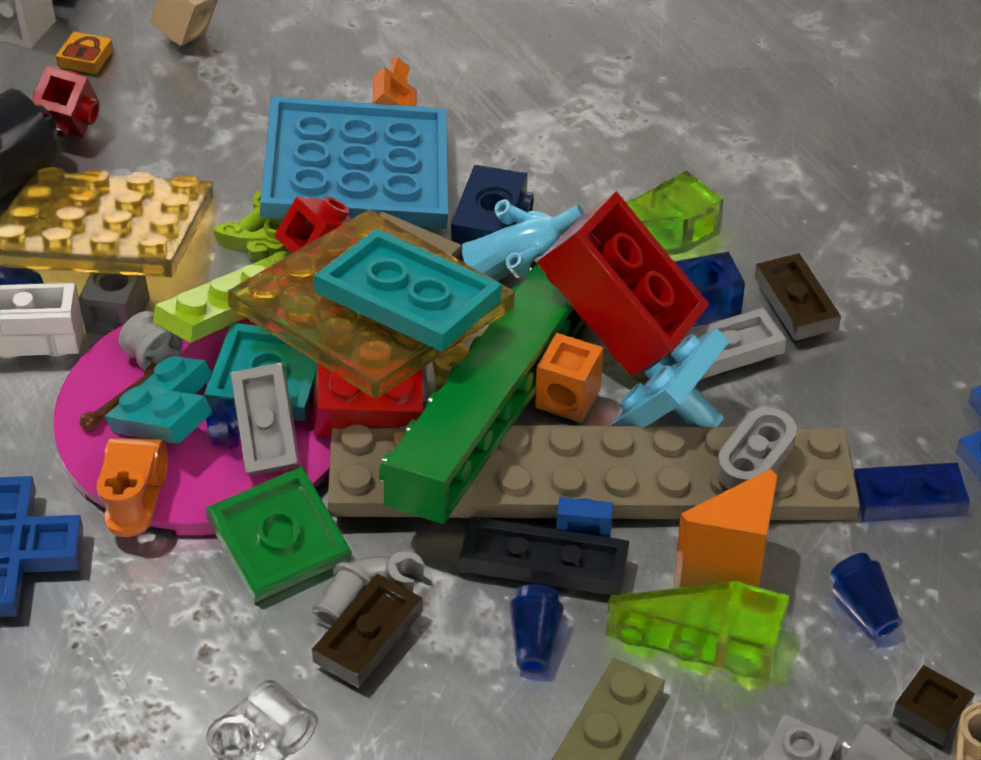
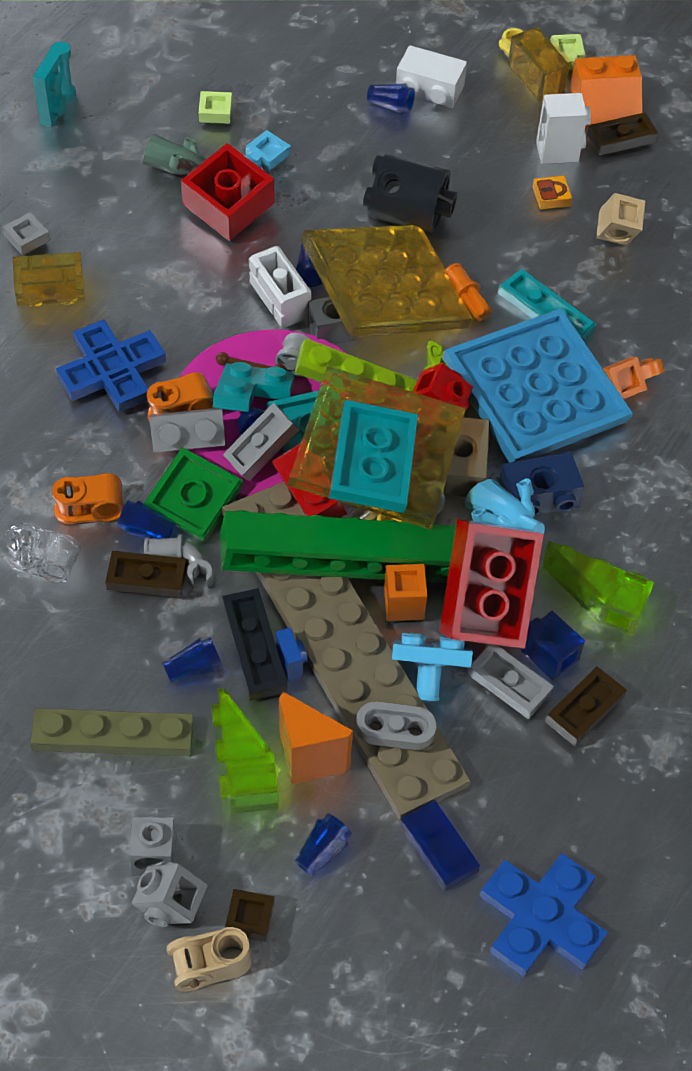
camera: 60 degrees right, 10 degrees up
red brick [32,66,100,138] -> none
none -> orange piece [52,473,125,525]
none -> clear blue cone [117,500,175,538]
none -> light grey plate [149,408,225,453]
none -> orange axle [443,263,492,321]
none -> teal tile [498,268,596,341]

